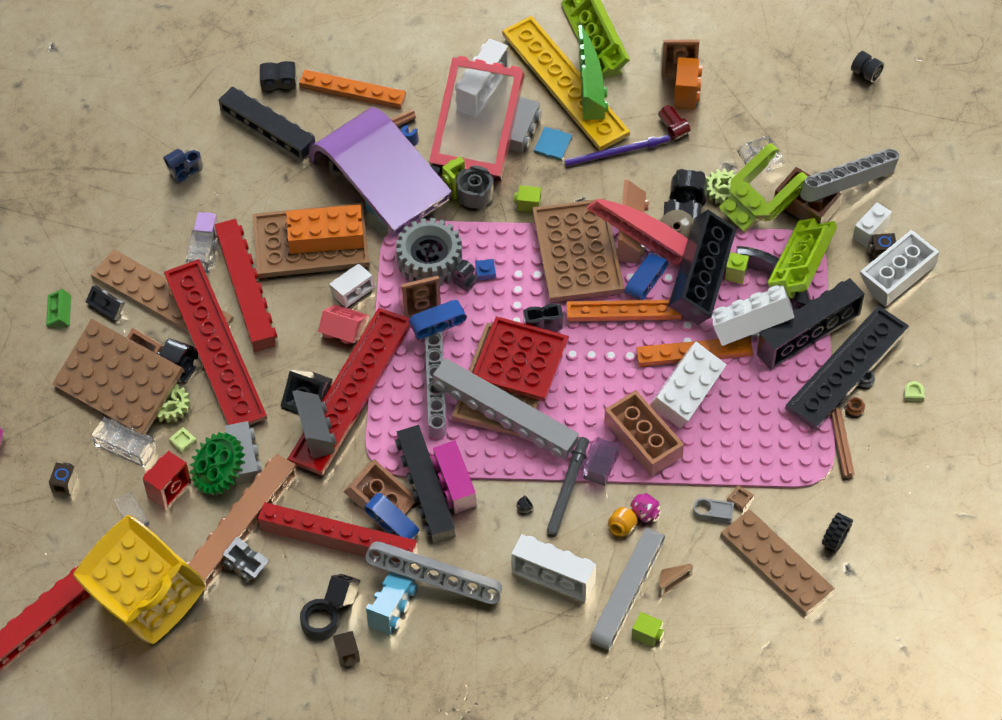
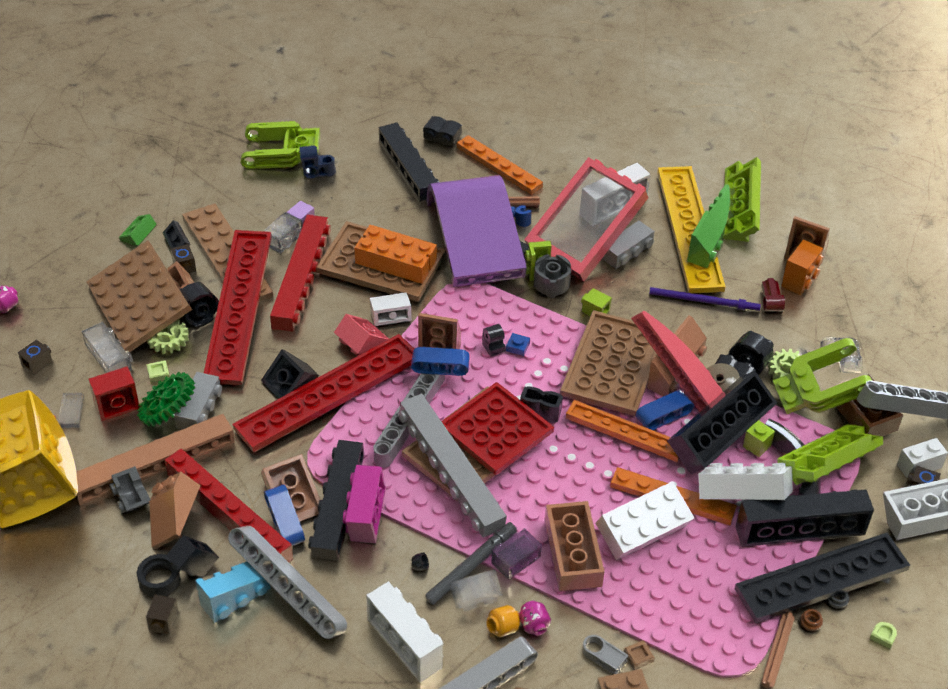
camera: 25 degrees right, 10 degrees down
dark grey slope [292,390,337,459] -> none
light grey wheel [396,218,462,286] -> none
dark azure piece [534,127,573,160] -> none
none -> nougat slope [149,472,200,549]
none -> dark brown brick [171,244,196,273]
none -> lime plate [240,121,320,169]
none -> clear brick [449,569,503,611]

